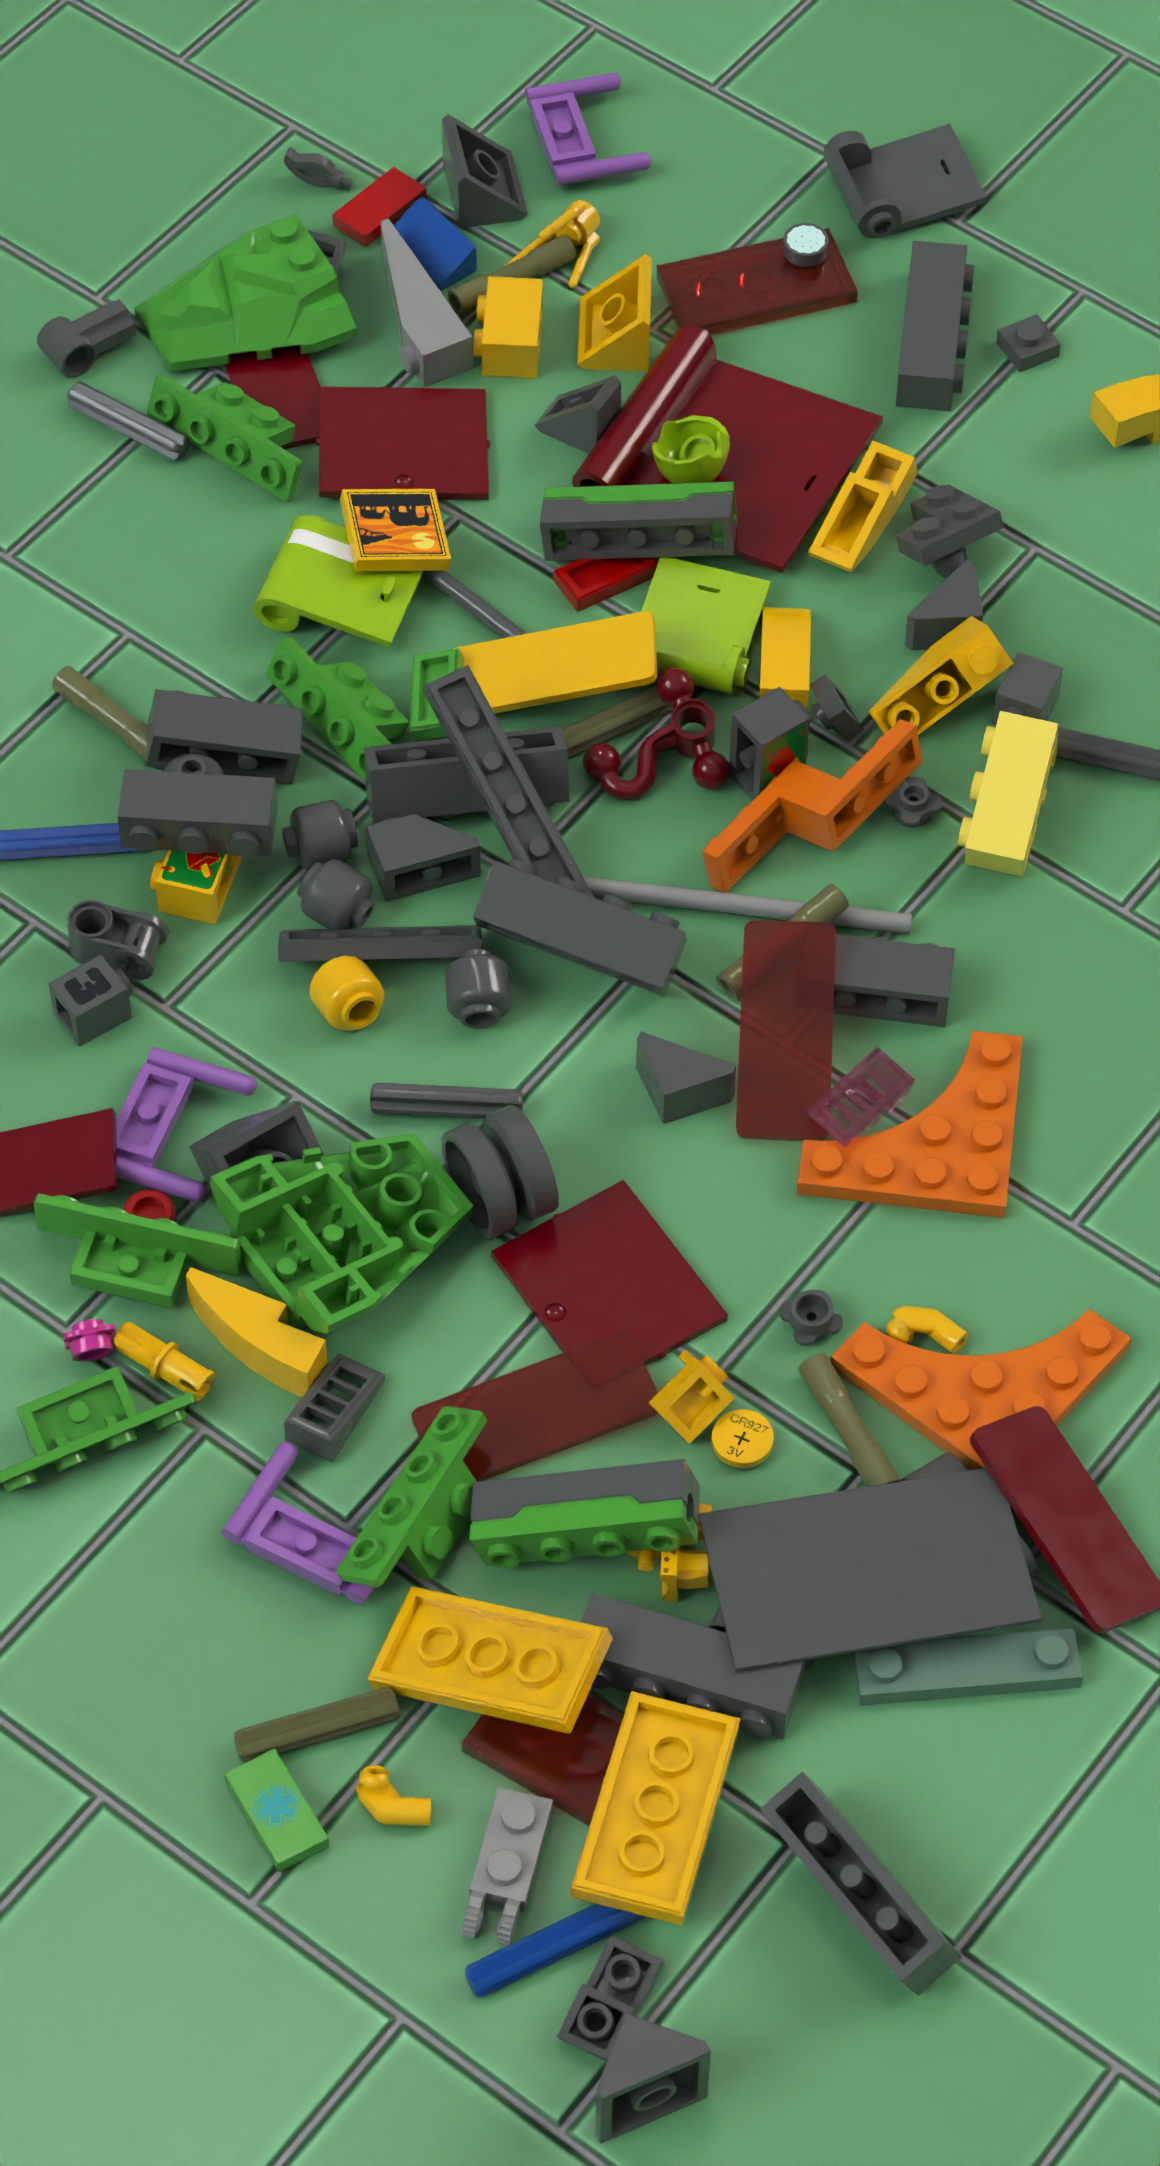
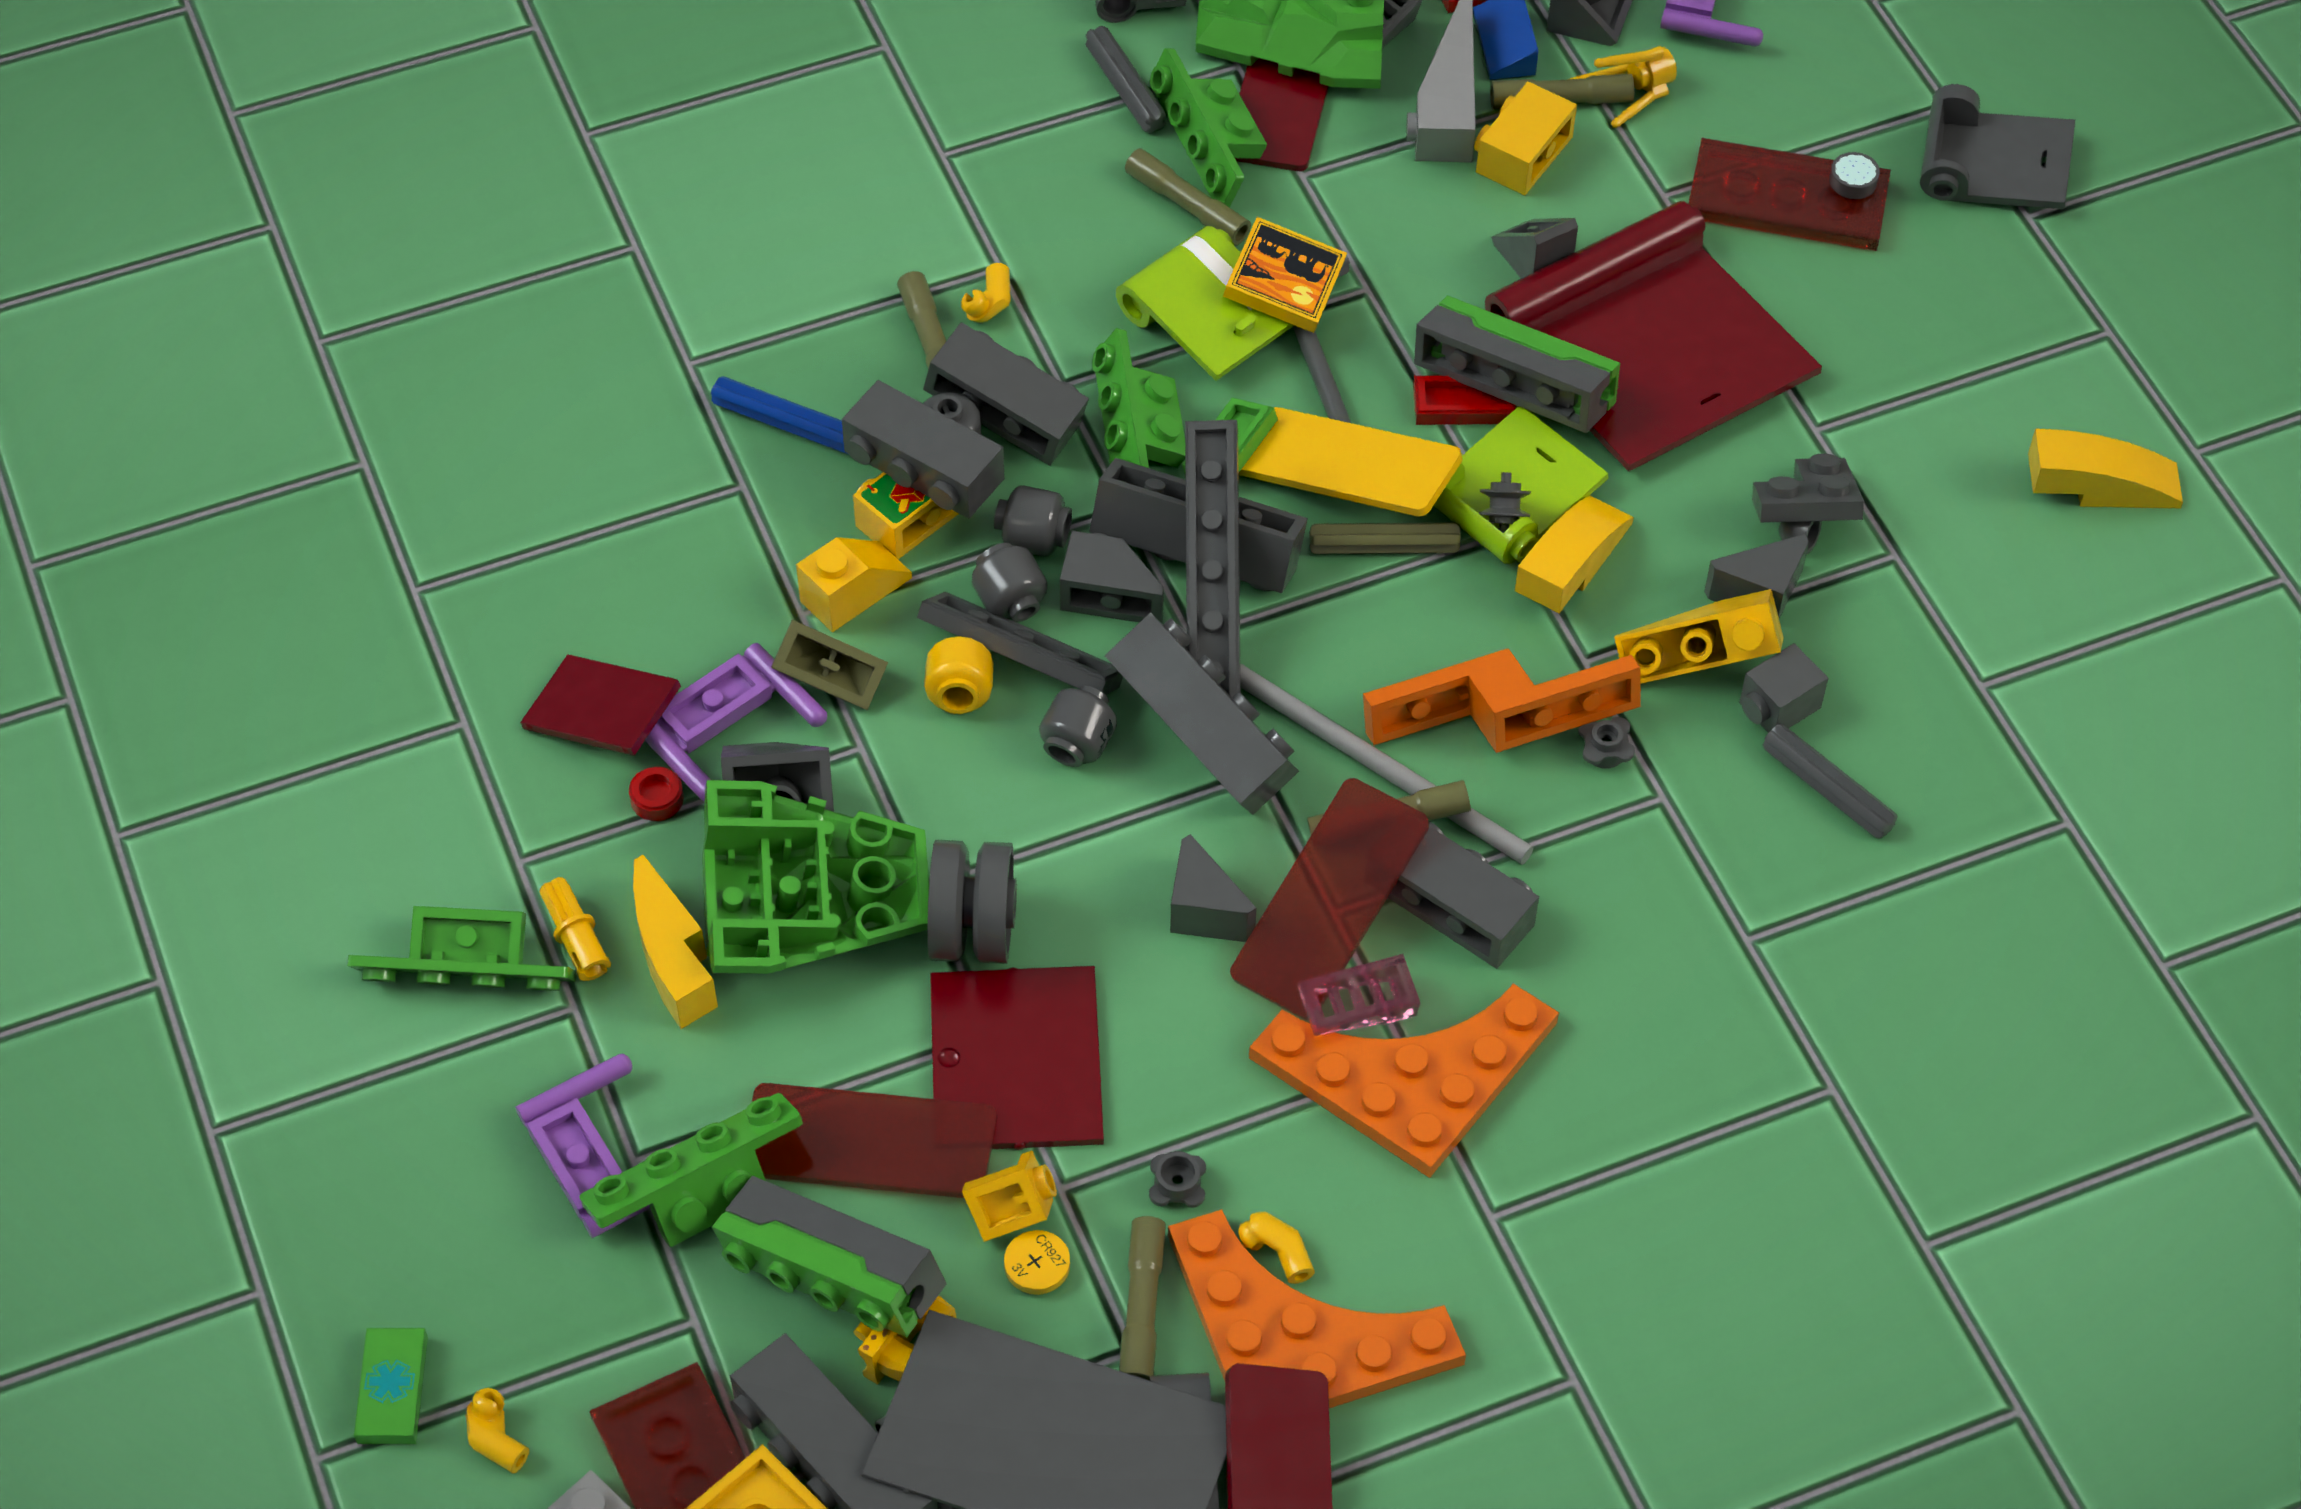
camera: 30 degrees right, 0 degrees up
bright green bracket [34,1194,242,1308] -> none
dark grey brick [49,955,133,1047] -> none
dark pink plate [63,1319,116,1362] -> none
dark grey piece [67,900,169,980] -> none
olive axle [234,1687,399,1762] -> none
dark grey slope [284,1353,385,1463] -> none
dark red piece [316,386,490,500] -> none
yellow tile [367,1586,613,1734] -> none
dark grey axle [370,1083,523,1119] -> none
yellow slope [577,254,652,371] -> none
dark red piece [582,667,731,800] -> none
lime hair [652,415,730,484] -> none
dark grey brick [729,686,810,801] -> none
yellow slope [808,441,918,573] -> none
dark grey plate [809,674,864,740] -> none
dark grey brick [895,240,975,411] -> none
light yellow wedge [958,711,1058,877] -> none
dark grey plate [996,314,1061,372] -> none
none -> olive slope [771,620,888,710]
none -> yellow slope [796,537,912,633]
none -> yellow arm [961,263,1011,323]
none -> olive piece [1125,148,1251,246]
none -> dark grey wheel [1479,472,1531,533]

